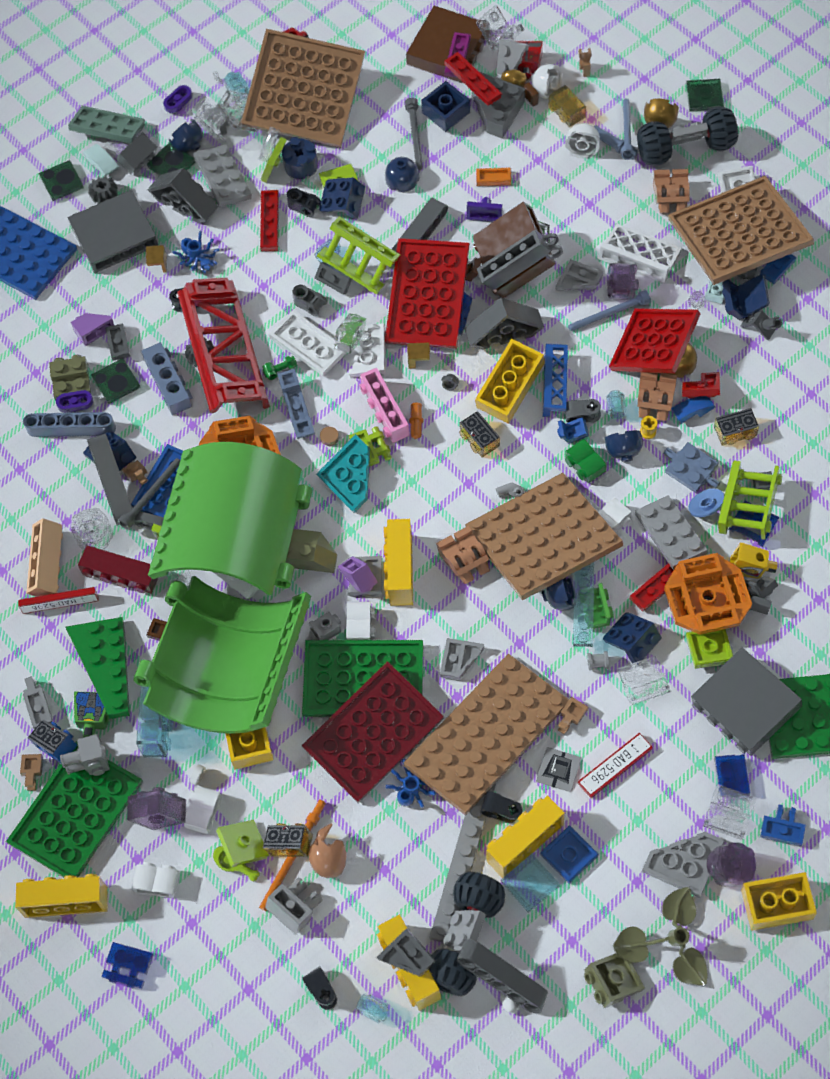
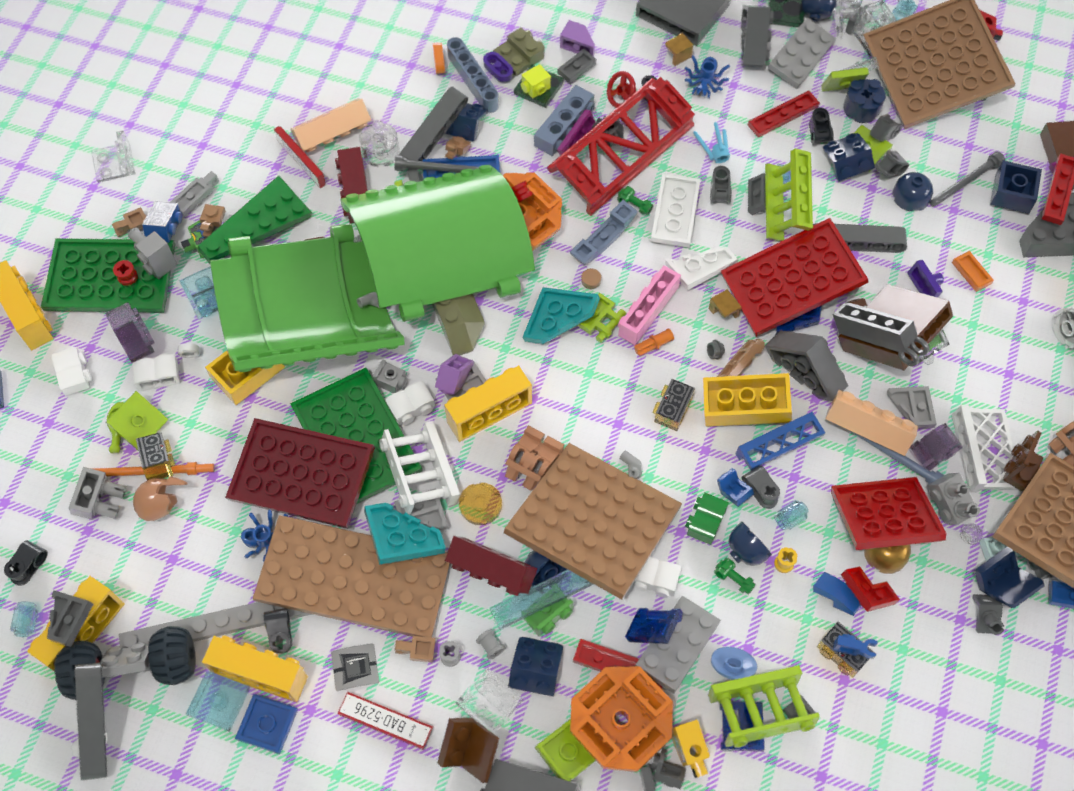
camera: 55 degrees right, 0 degrees up
clear piece [334,313,371,354] -> none
nougat hips [637,372,677,421] -> none
sand blue plate [663,442,721,493] -> none
none -> red wheel [113,260,138,286]
none -> medium nougat plate [199,204,226,237]
none -> light grey arm [357,292,380,308]
none -> teal plate [364,503,446,565]
none -> white fence [379,421,460,514]
none -> orange beam [433,42,445,74]
none -> reddish brown bracket [437,718,499,783]
none -> light grey bush [439,641,461,667]
none -> dark red brick [445,536,538,596]
none -> clear yellow tile [459,483,502,525]
none -> red wheel [511,180,533,203]
none -> neon yellow brick [521,64,551,99]
none -> magenta tile [557,110,596,155]
none -> red piece [607,71,636,108]
none -> clear blue plate [625,608,683,644]
none -> medium azure plant [693,122,730,163]
none -> green bar [714,558,756,595]
none -> medium nougat hinge [717,339,765,377]
none -> light nougat brick [825,390,918,456]
none -> blue plate [833,634,878,659]
none -> dark grey piece [870,114,903,141]
none -> dark grey piece [875,150,909,177]
none -> light grey brick [927,473,980,525]
none -> reddish brown bracket [1003,430,1044,492]

